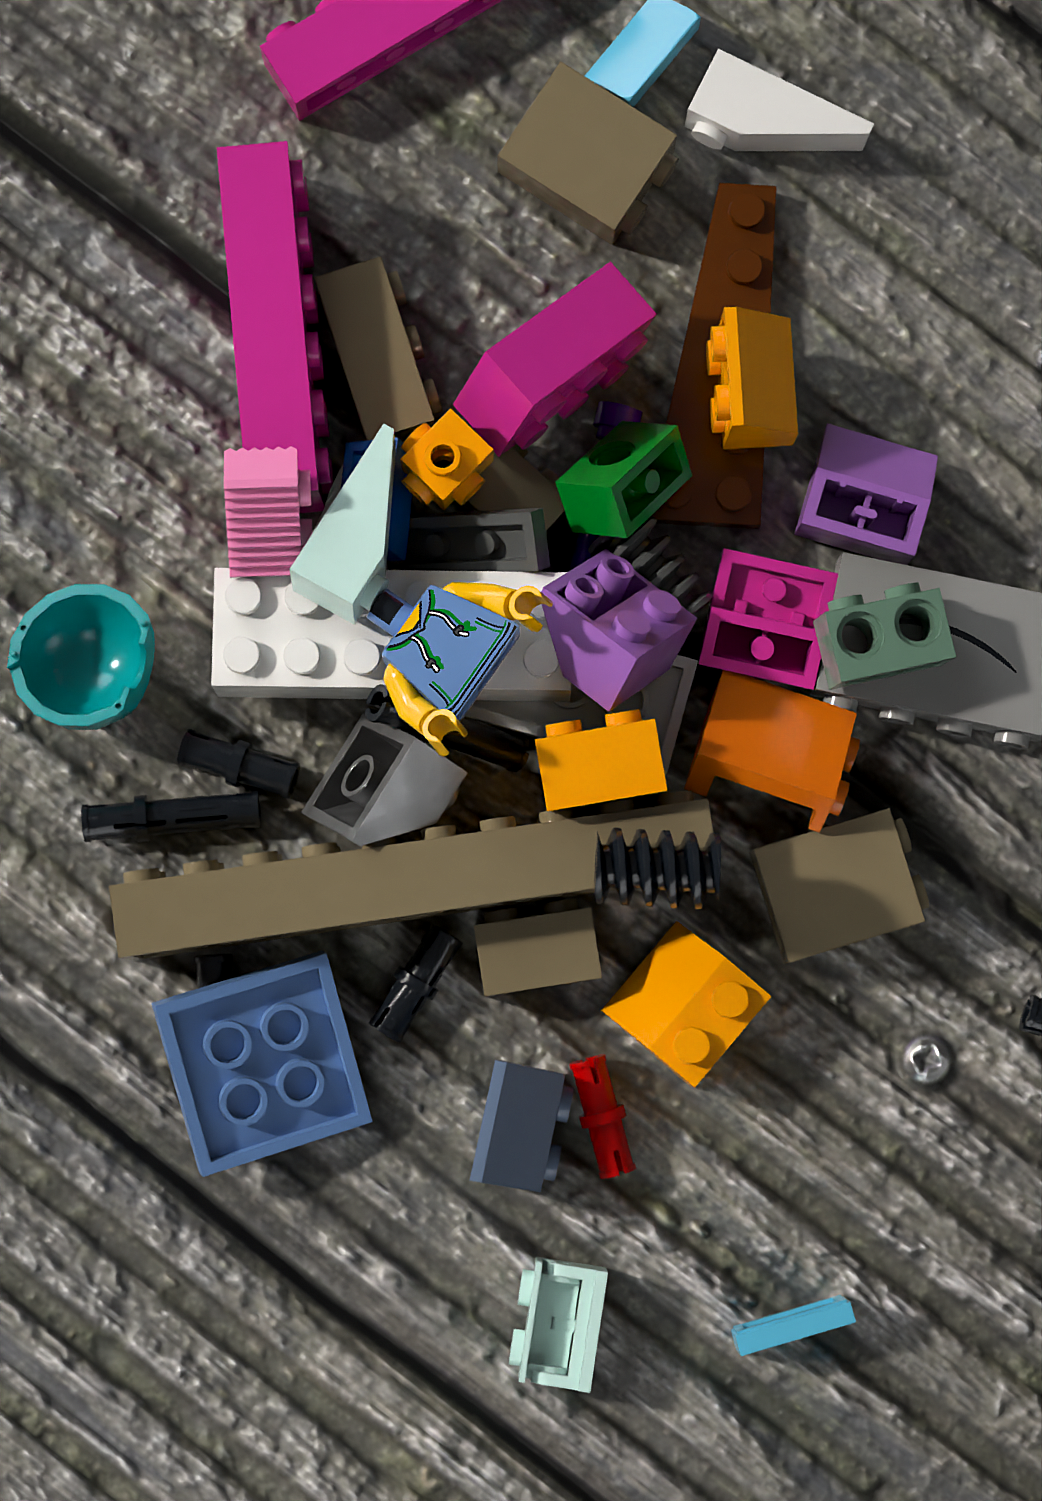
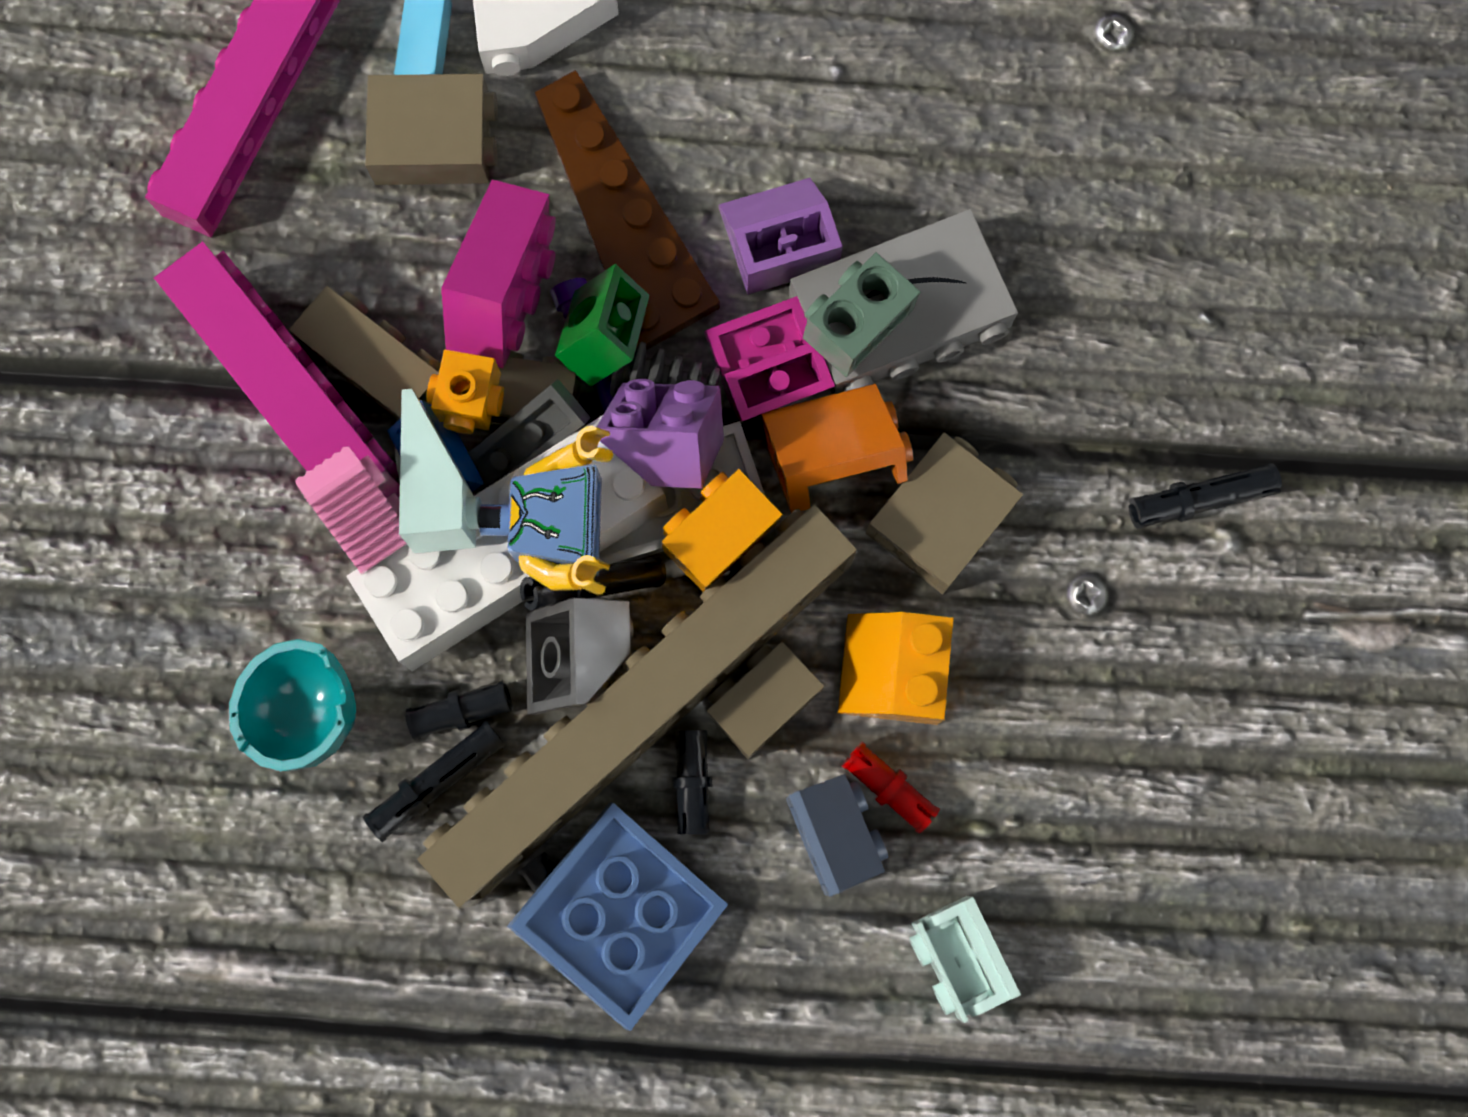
camera: 30 degrees left, 5 degrees down
black piece [594,828,721,910] -> none
light orange slope [706,307,798,449] -> none
medium azure tile [731,1295,856,1356] -> none

